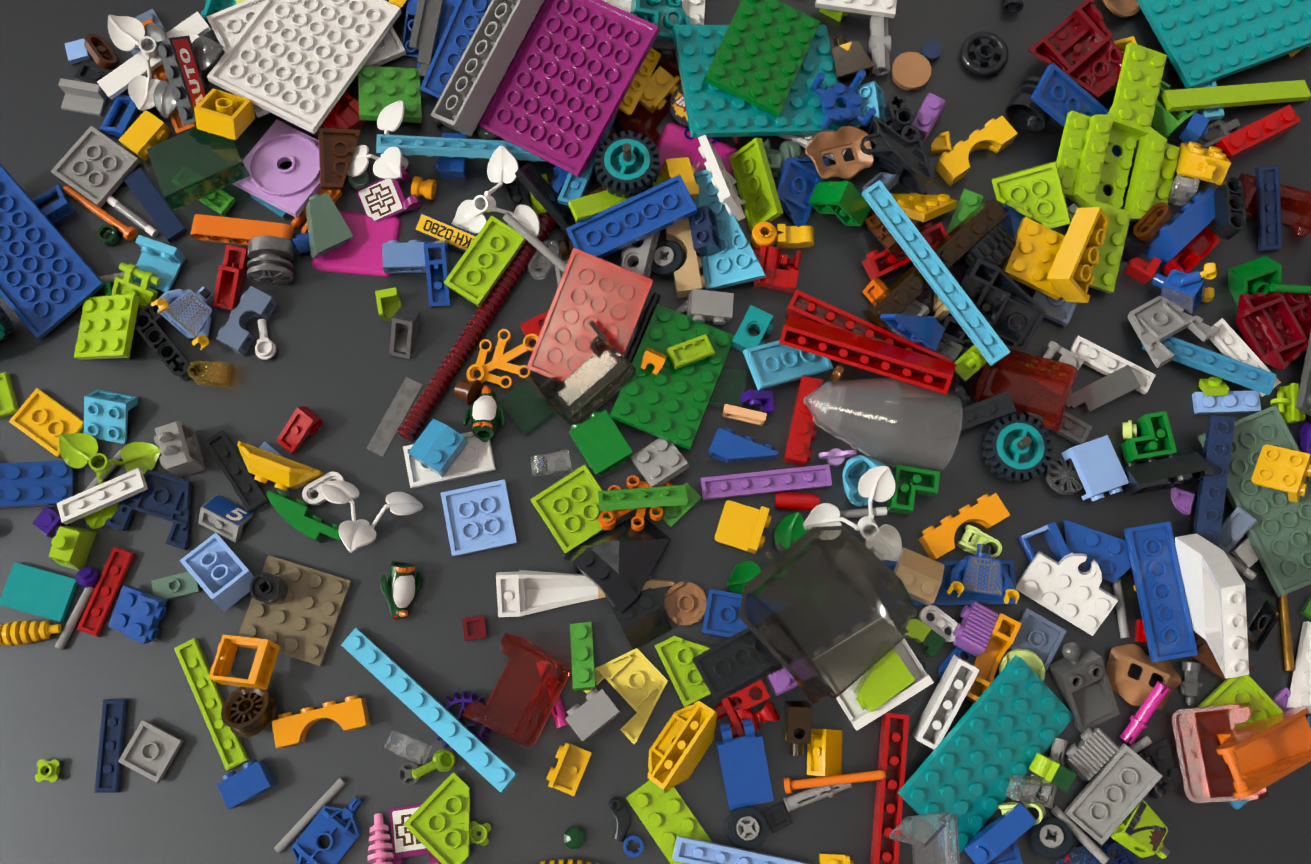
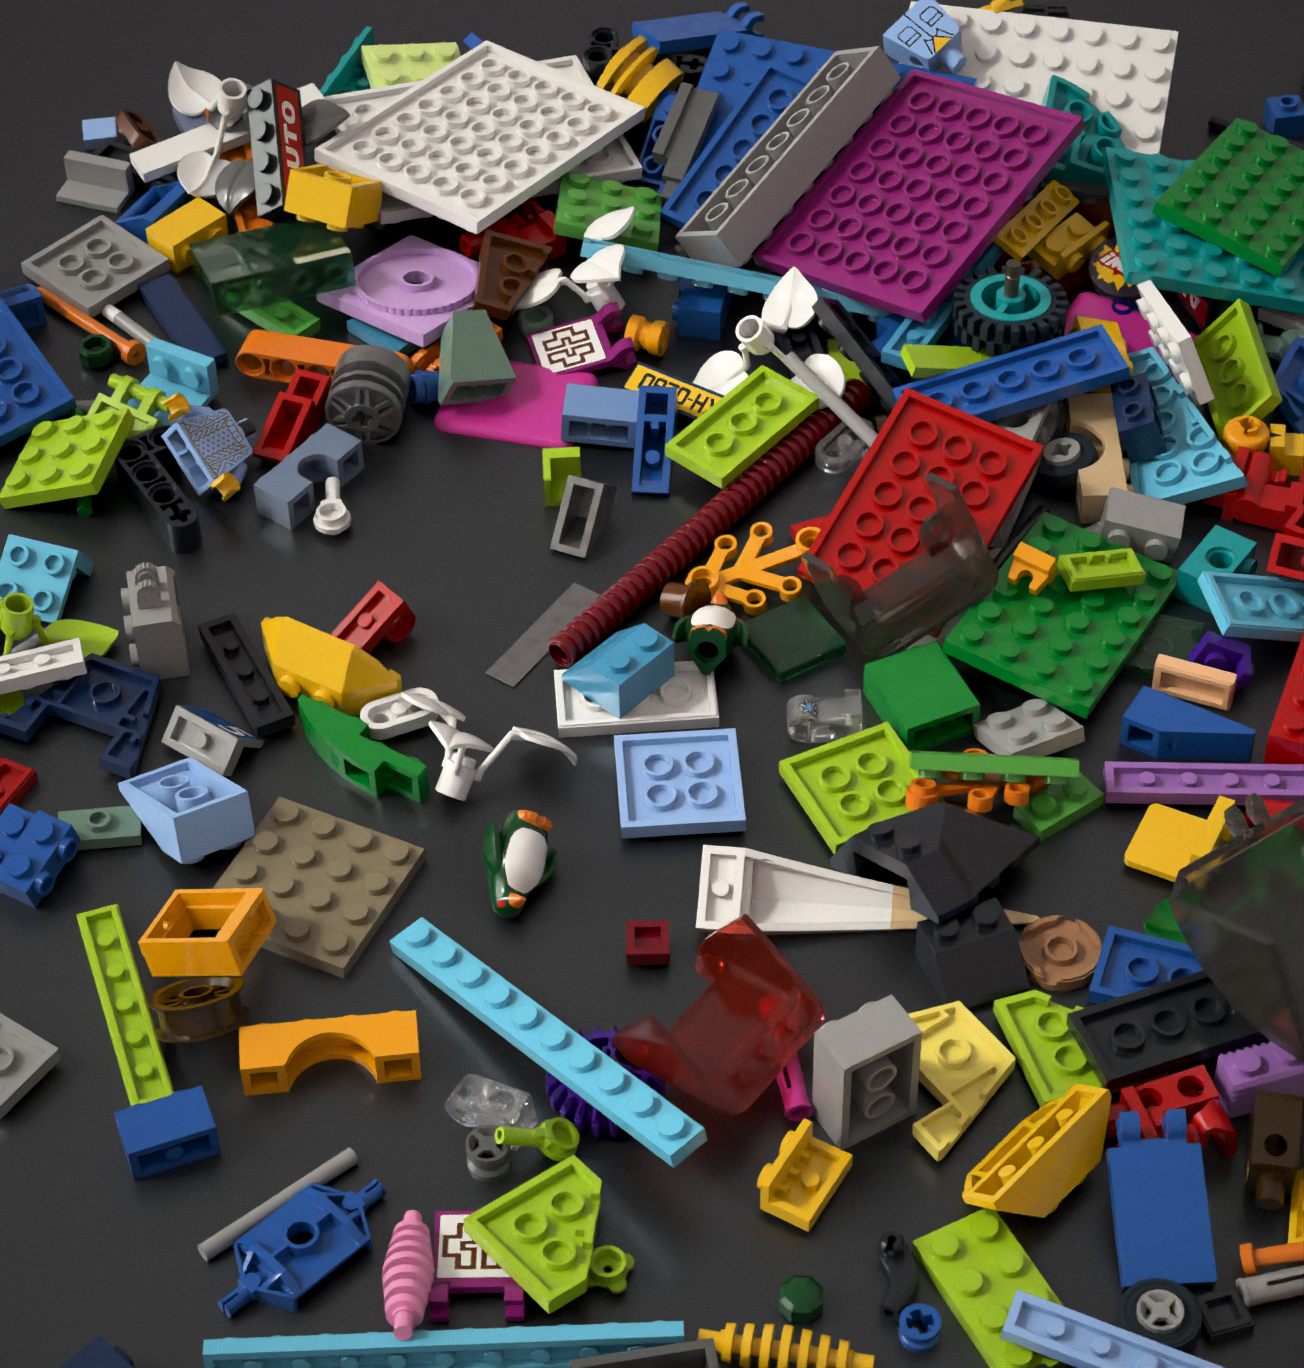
camera: 10 degrees right, 30 degrees down
clear yellow piece [187,361,233,388] -> none
black wheel [250,572,288,605] -> none
bright green plate [570,622,597,691] -> none

